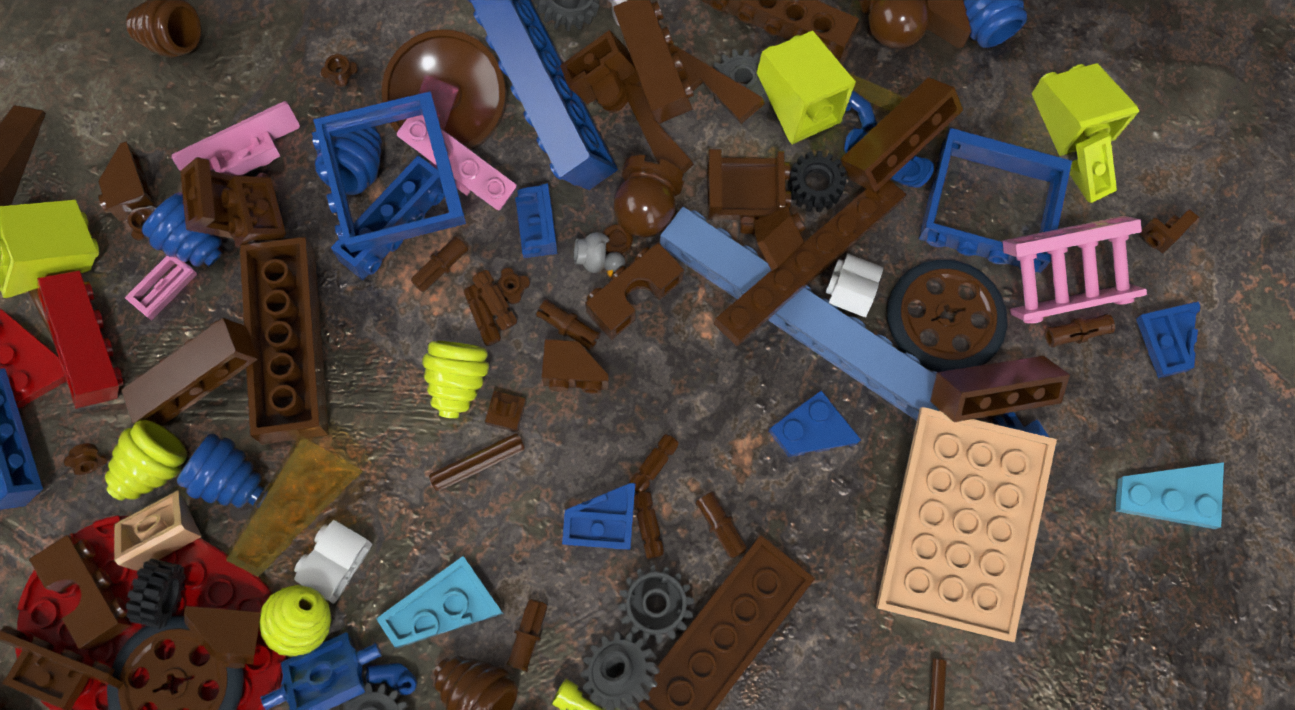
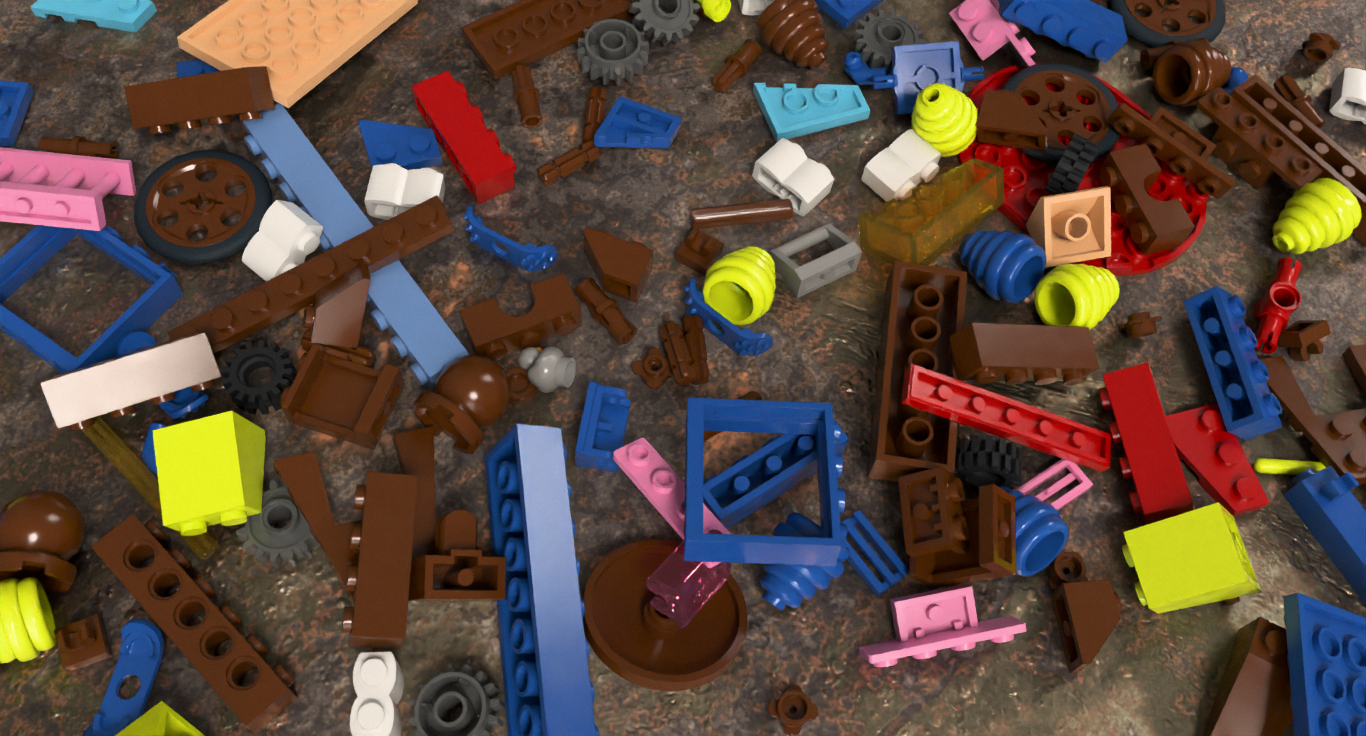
camera: 165 degrees left, 10 degrees down
none -> white brick [364,163,446,220]
none -> red brick [411,71,517,205]
none -> blue piece [463,205,558,272]
none -> blue piece [683,277,773,356]
none -> white brick [752,138,834,217]
none -> light grey tile [768,223,862,299]
none -> blue tile [840,510,909,597]
none -> red tile [901,363,1111,472]
none -> black tyre [953,436,1023,493]

